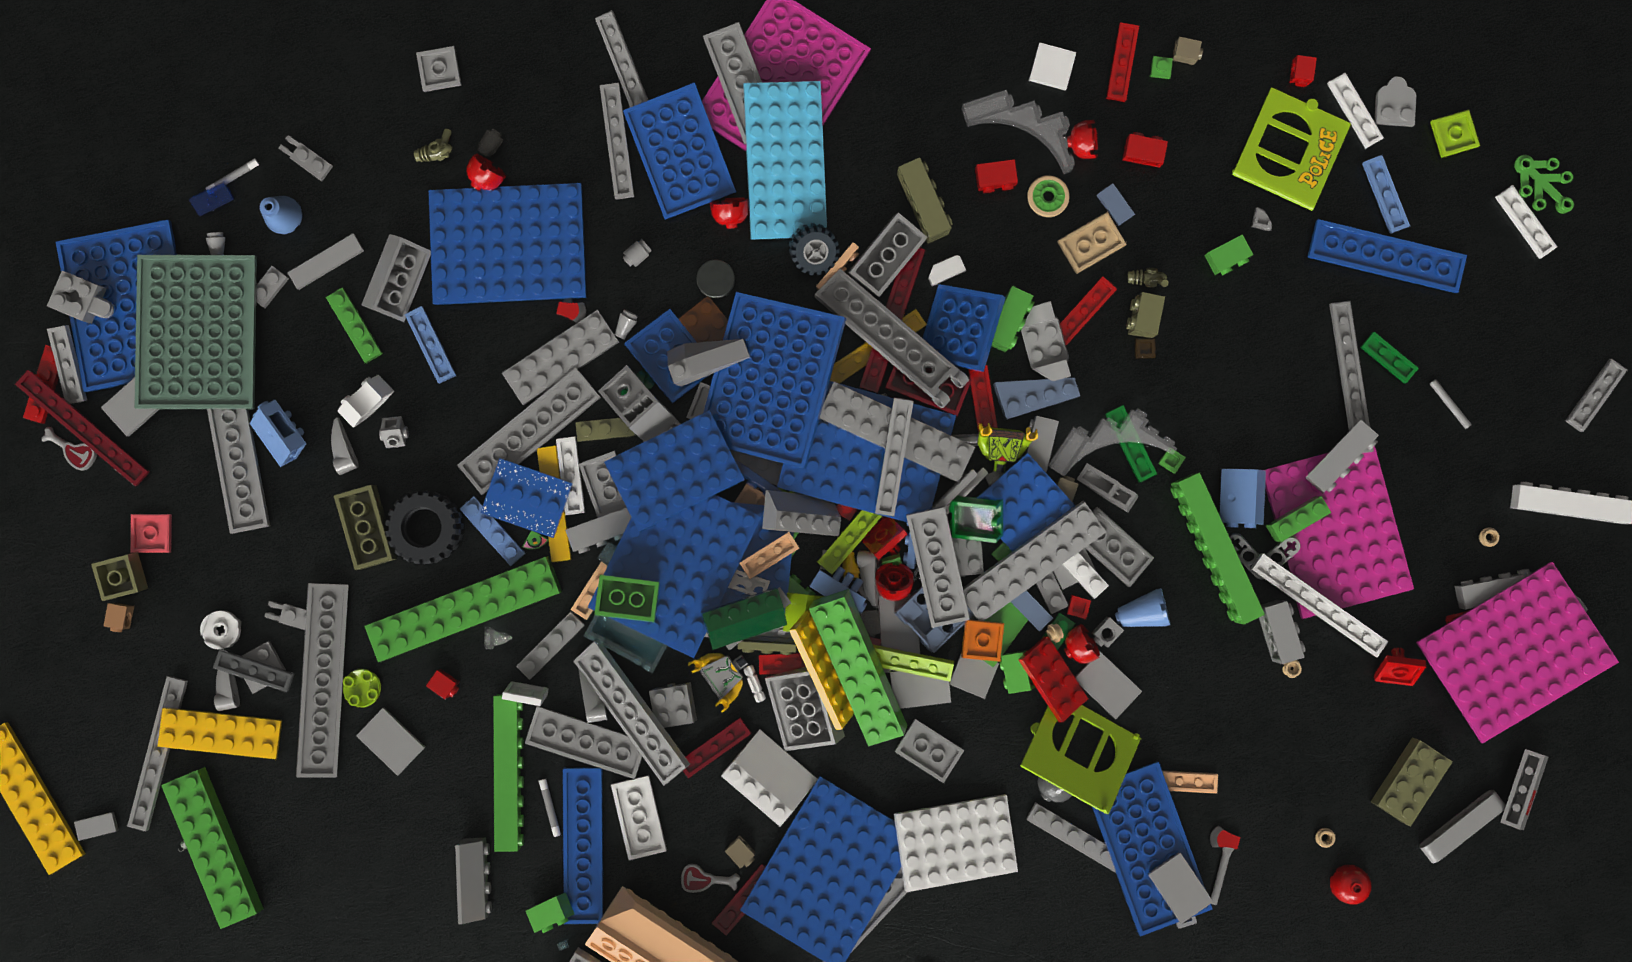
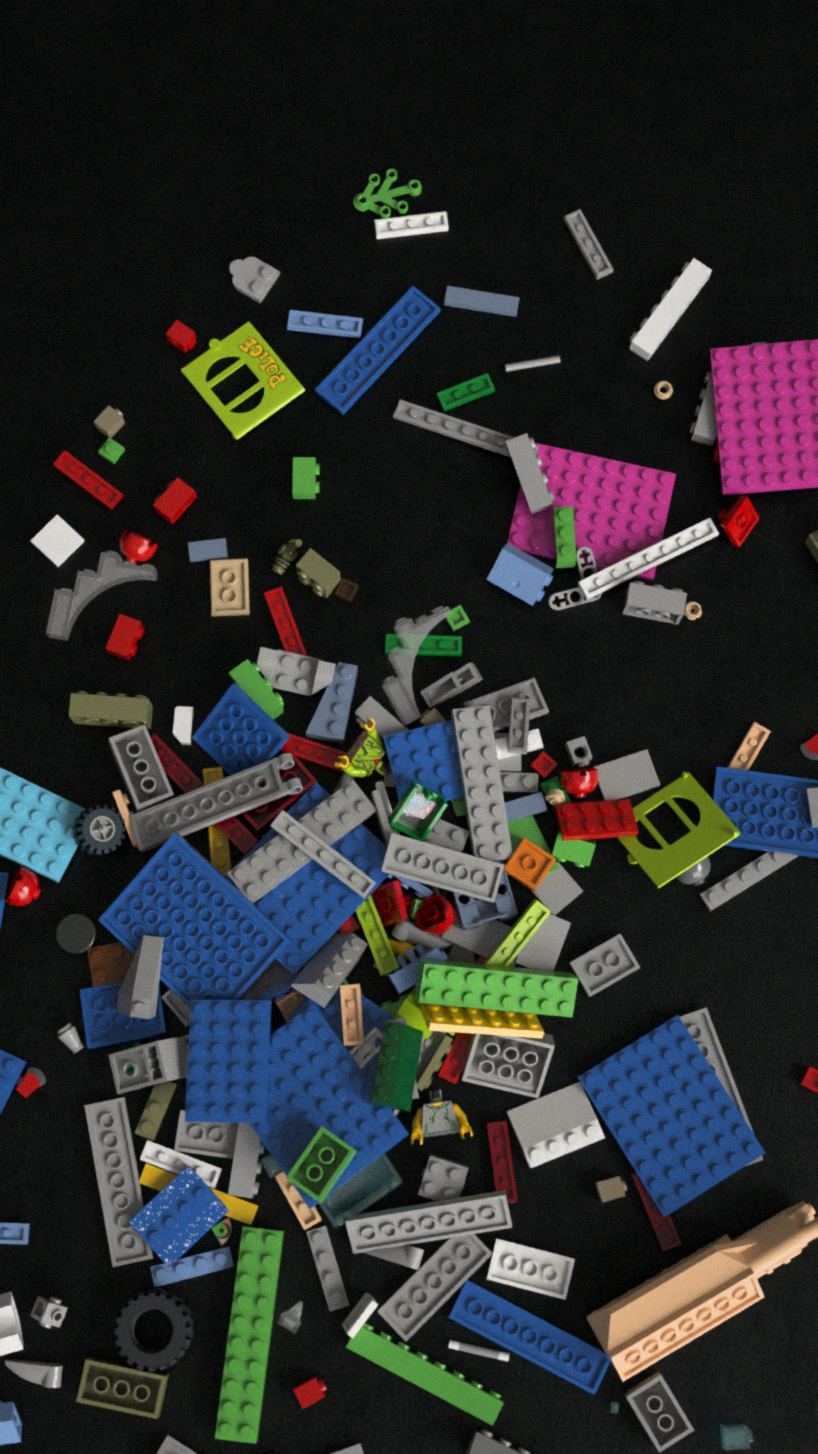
camera: 65 degrees left, 10 degrees down
light grey plate [502,310,619,405] -> none
bright green brick [526,893,574,933] -> none
light grey brick [623,239,652,267] -> none
light grey piece [681,863,740,893] -> none
white axle [744,665,766,702] -> none
white plate [894,794,1018,892] -> none
wheel [1028,175,1069,217] -> none
medium blue cone [1115,588,1171,627] -> none
bright green brick [1170,473,1265,624] -> none
light grey tile [1251,207,1272,231] -> none
white tile [1327,73,1384,149] -> none
lime plate [1430,110,1480,158] -> none
none -> sand blue tile [444,286,519,317]
none -> light grey tile [508,697,530,754]

